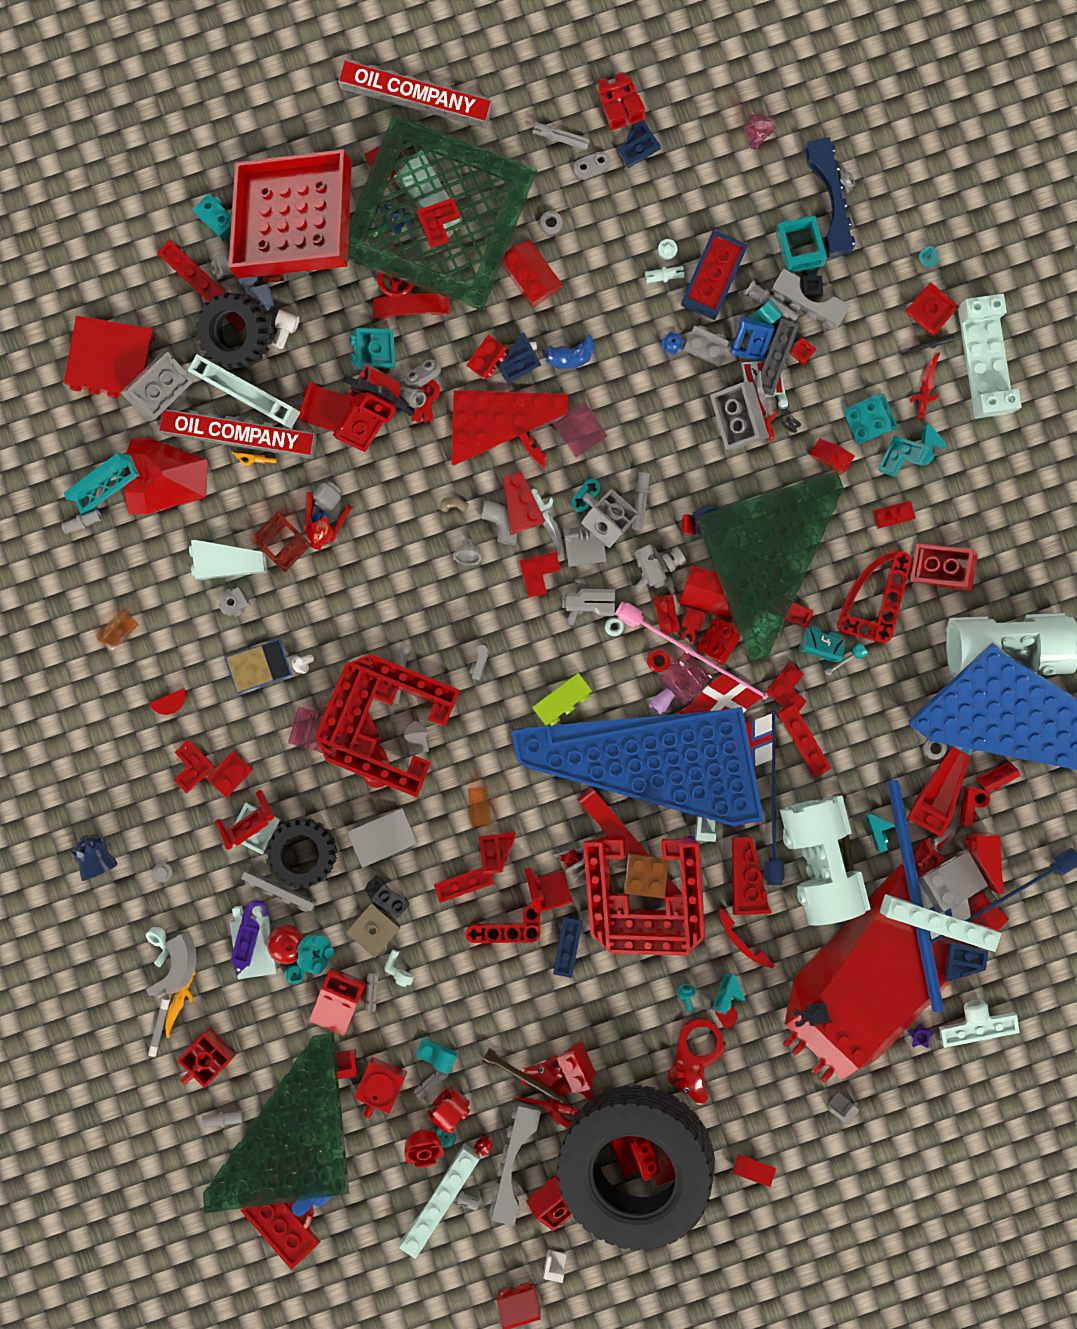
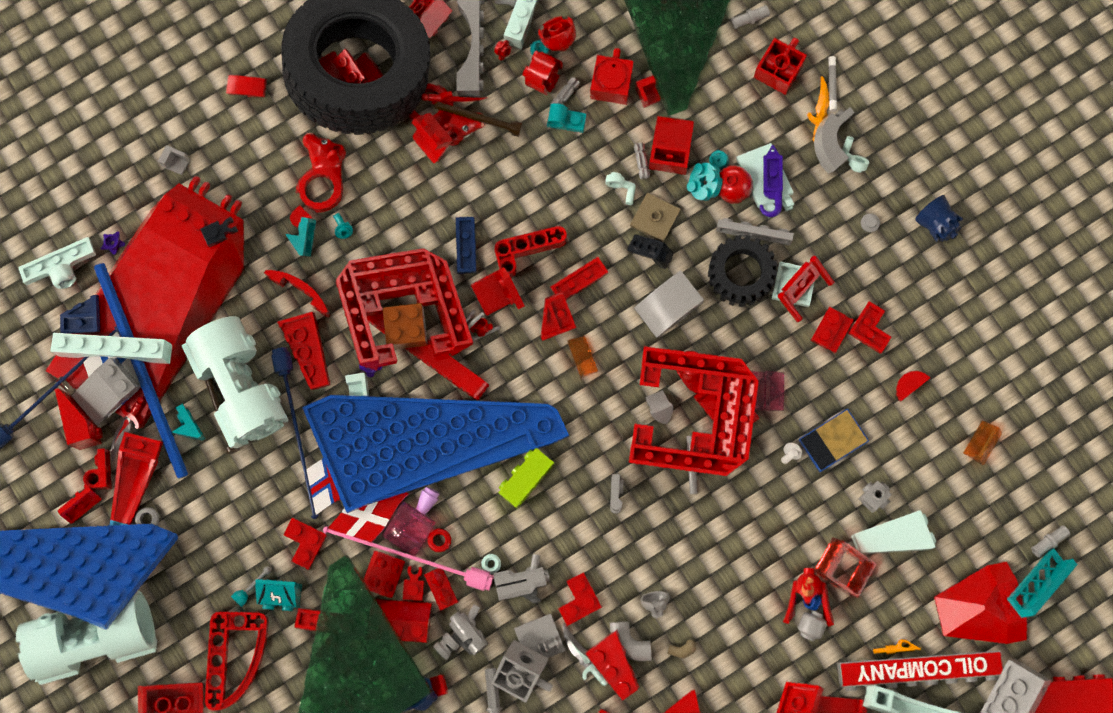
camera: 175 degrees right, 10 degrees down
teal beam [572,479,600,512] -> none
red tile [776,703,832,778] -> none

